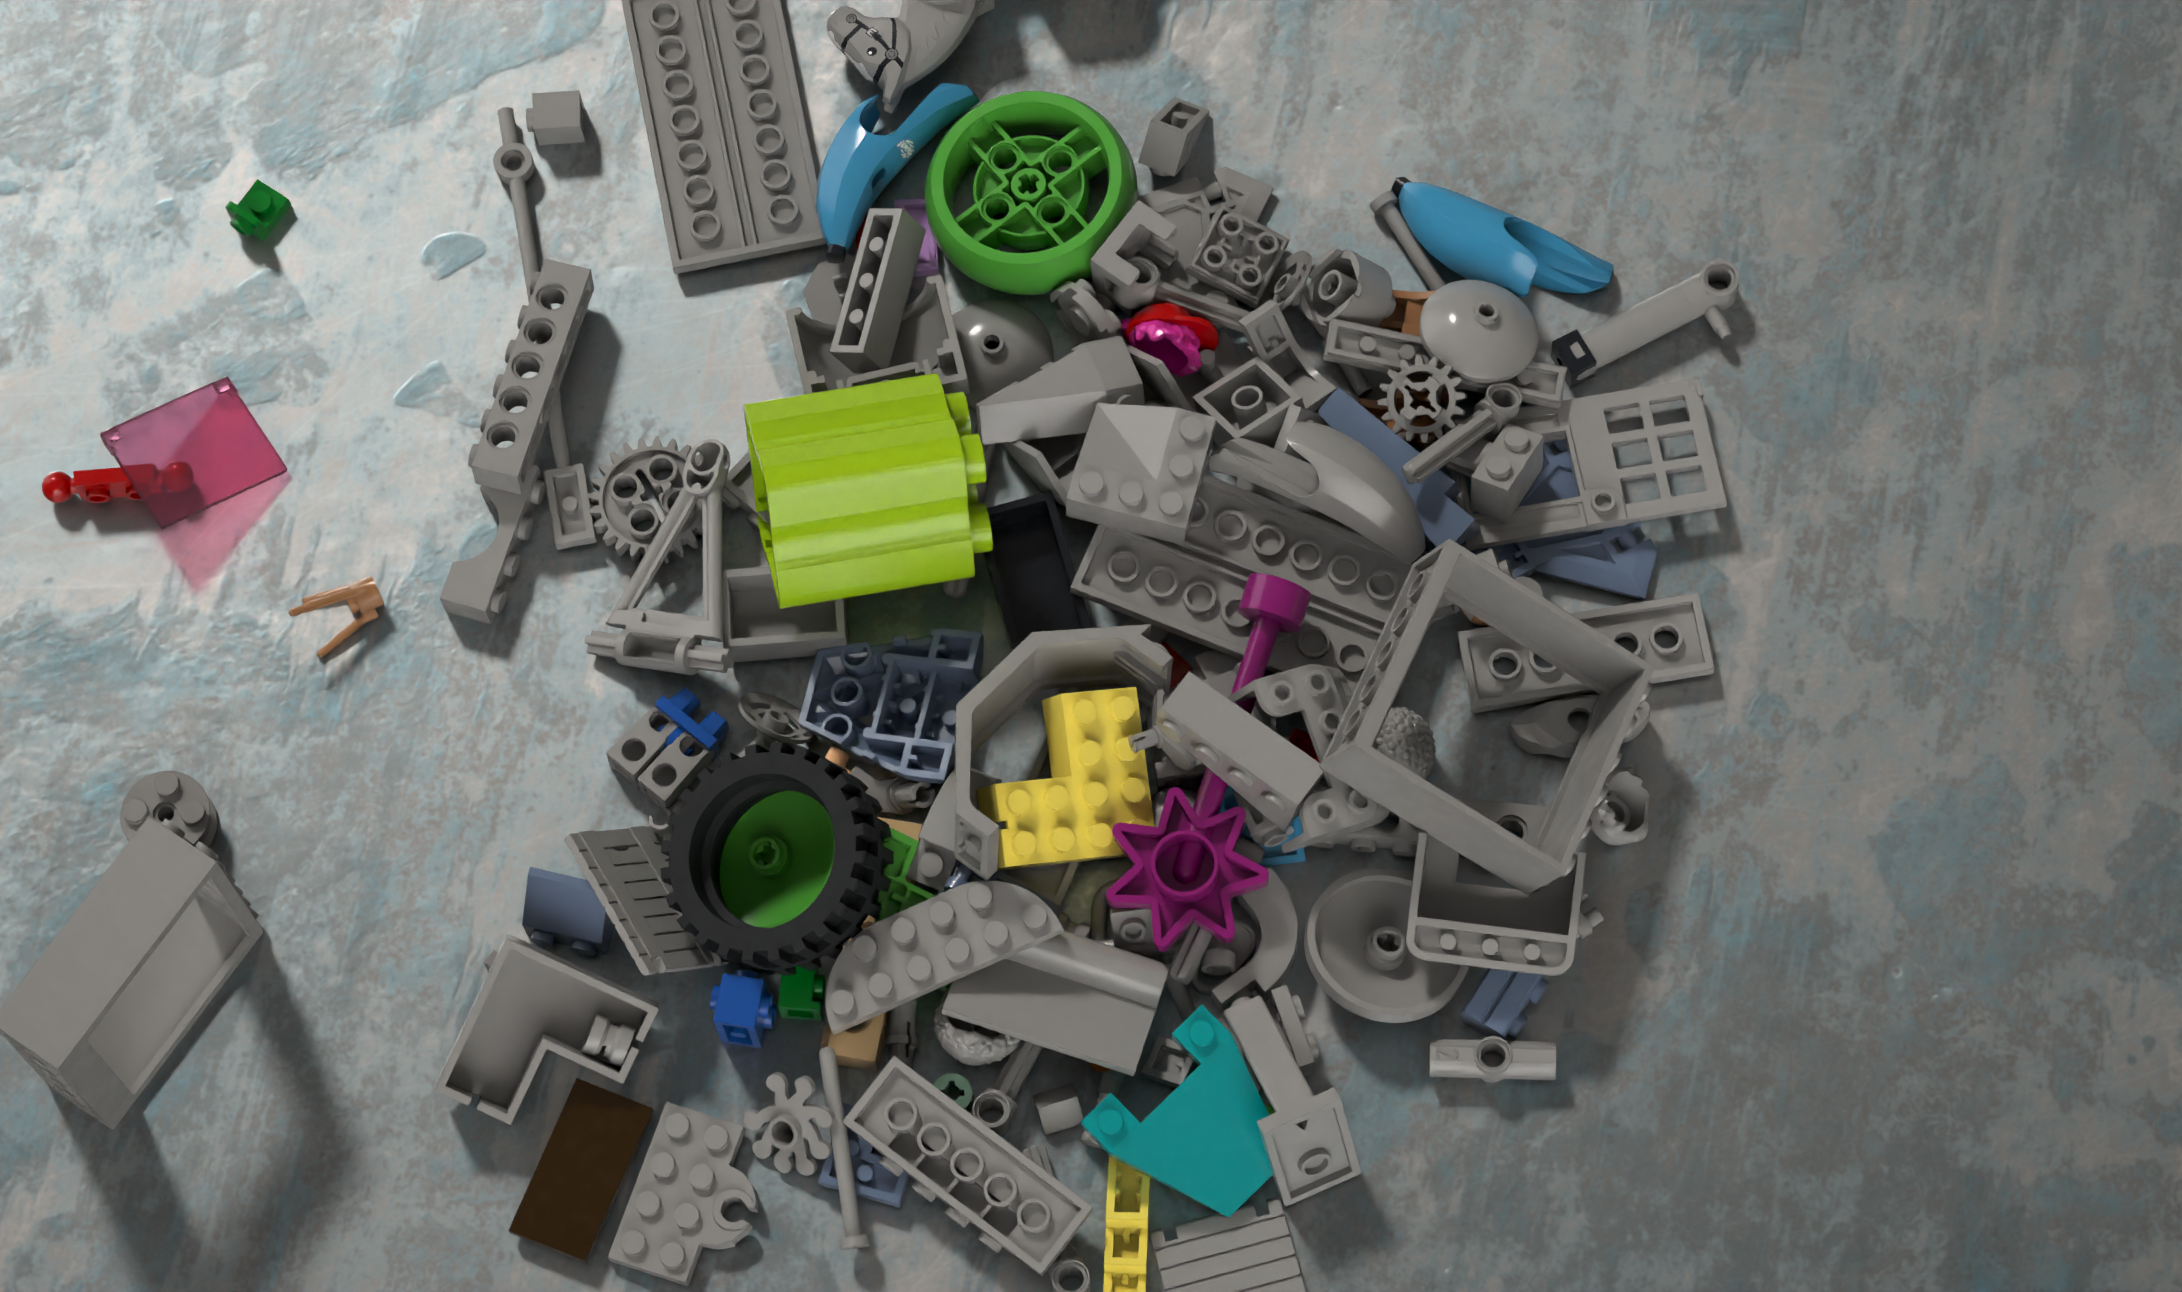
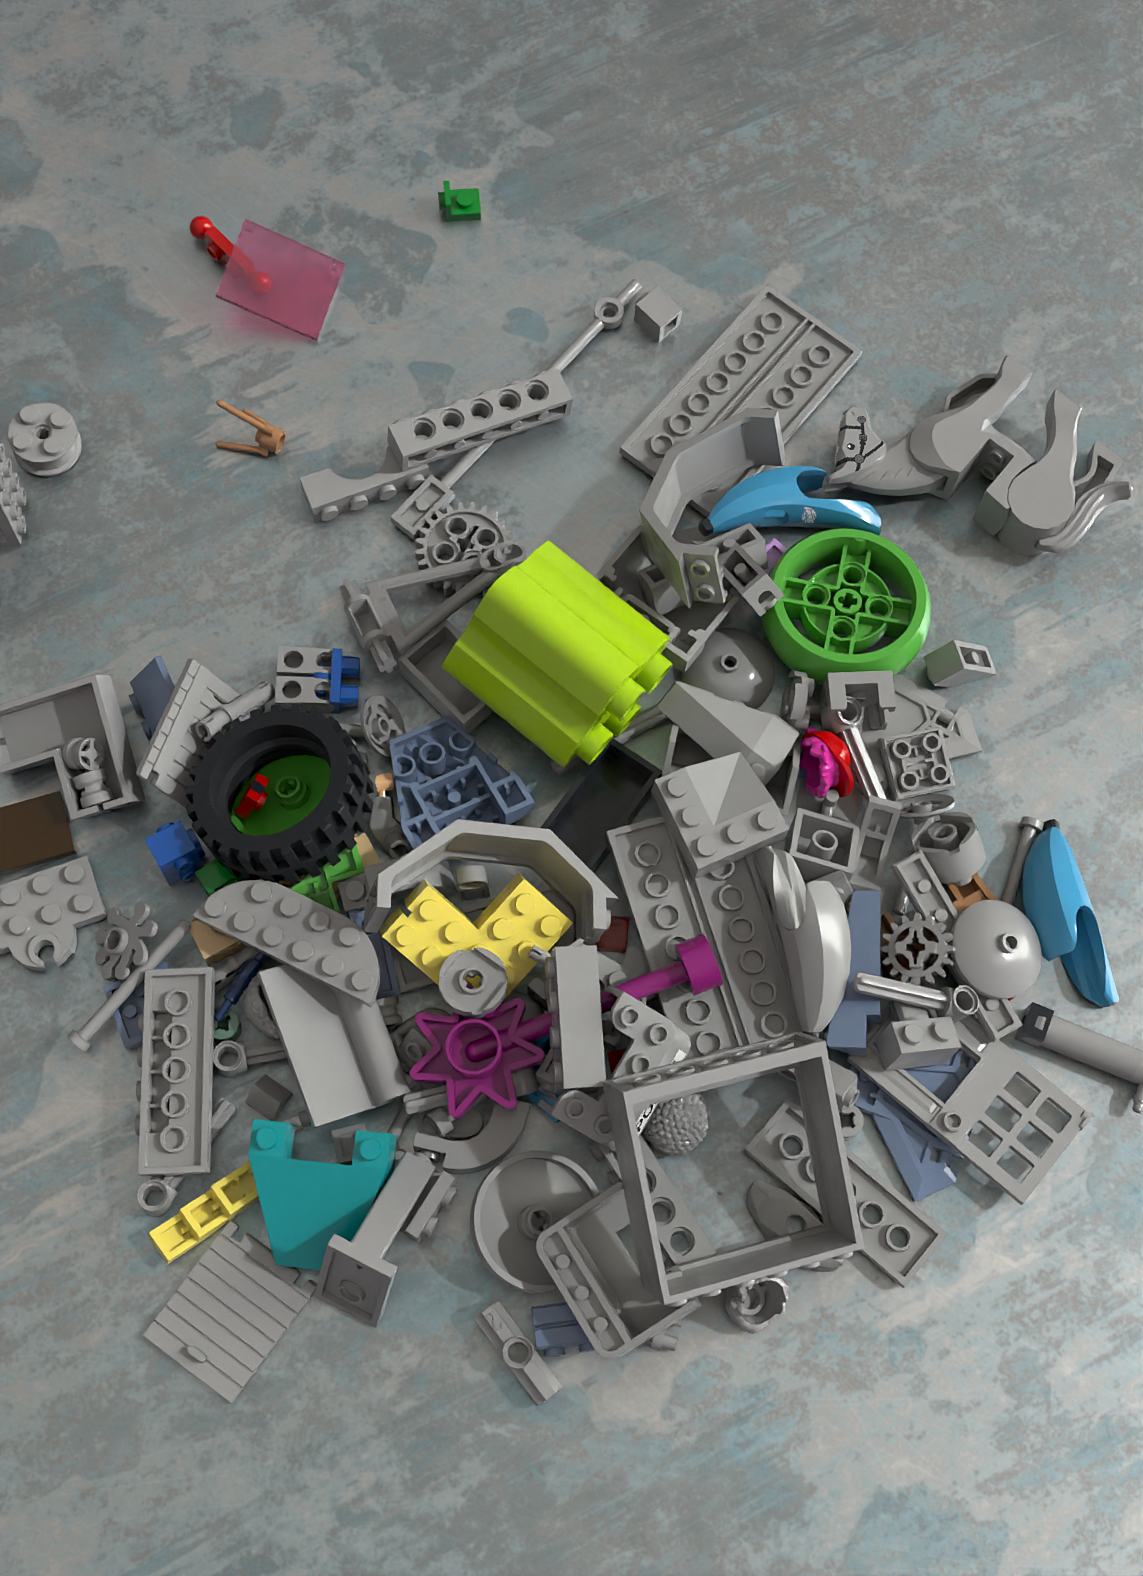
camera: 40 degrees right, 0 degrees up
none -> light grey wheel [62,737,105,770]
none -> light grey pin [195,681,275,741]
none -> dark blue hand [214,952,266,1022]
none -> red plate [234,773,269,819]
none -> light grey plate [439,948,507,1019]
none -> light grey piece [455,865,490,901]
none -> light grey panel [639,408,786,609]
none -> light grey brick [718,543,785,617]

